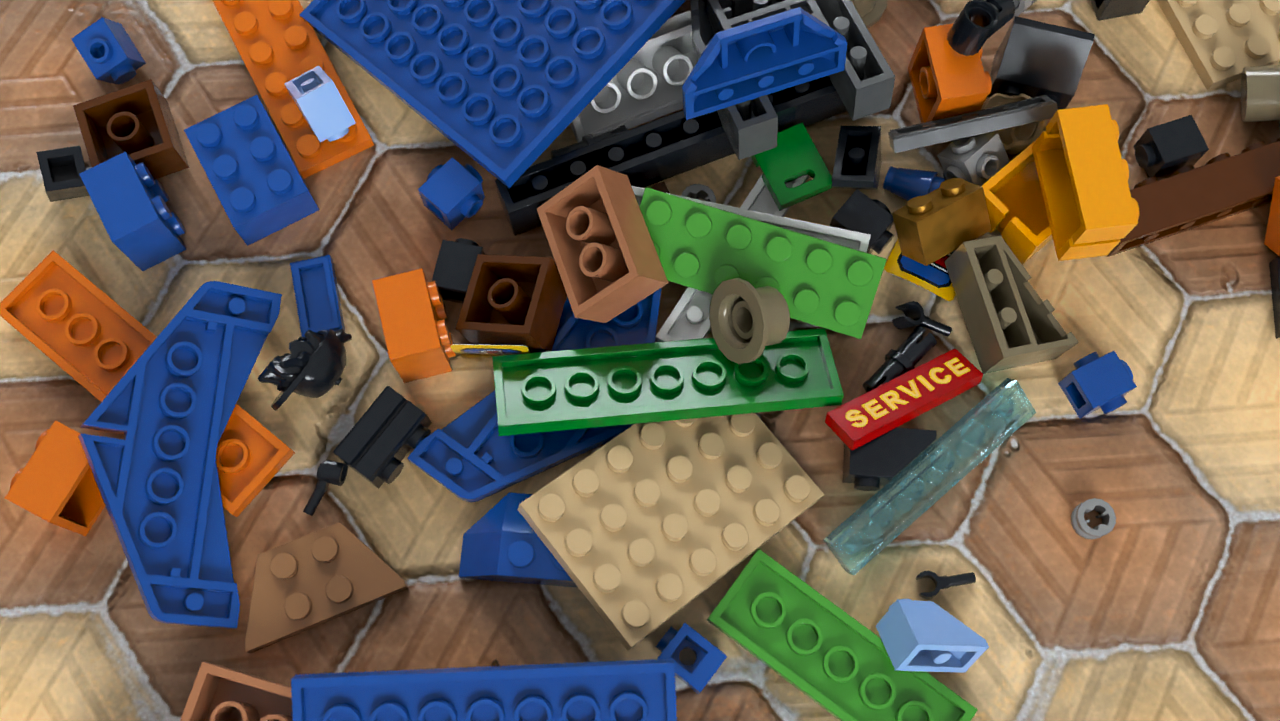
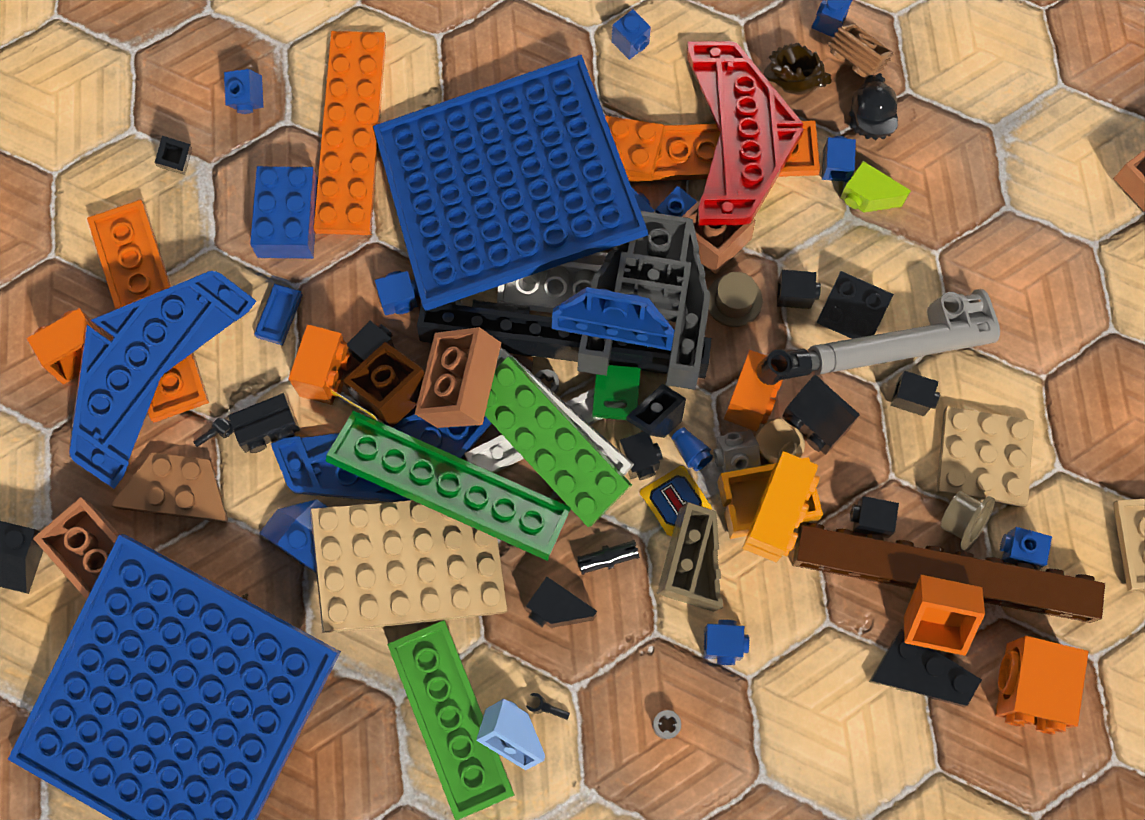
camera: 30 degrees right, 0 degrees up
reddish brown brick [73,79,189,180] -> none
blue brick [79,151,187,271] -> none
black hair [258,328,352,411] -> none
light blue slope [284,65,356,142] -> none
blue brick [656,623,727,694] -> none
dark tan piece [709,278,790,364] -> none
clear light blue plate [823,378,1036,576] -> none
red tile [825,348,983,451] -> none
dark grey tile [888,95,1058,153] -> none
pearl gold brick [892,178,992,266] -> none
black hand [892,301,952,337] -> none

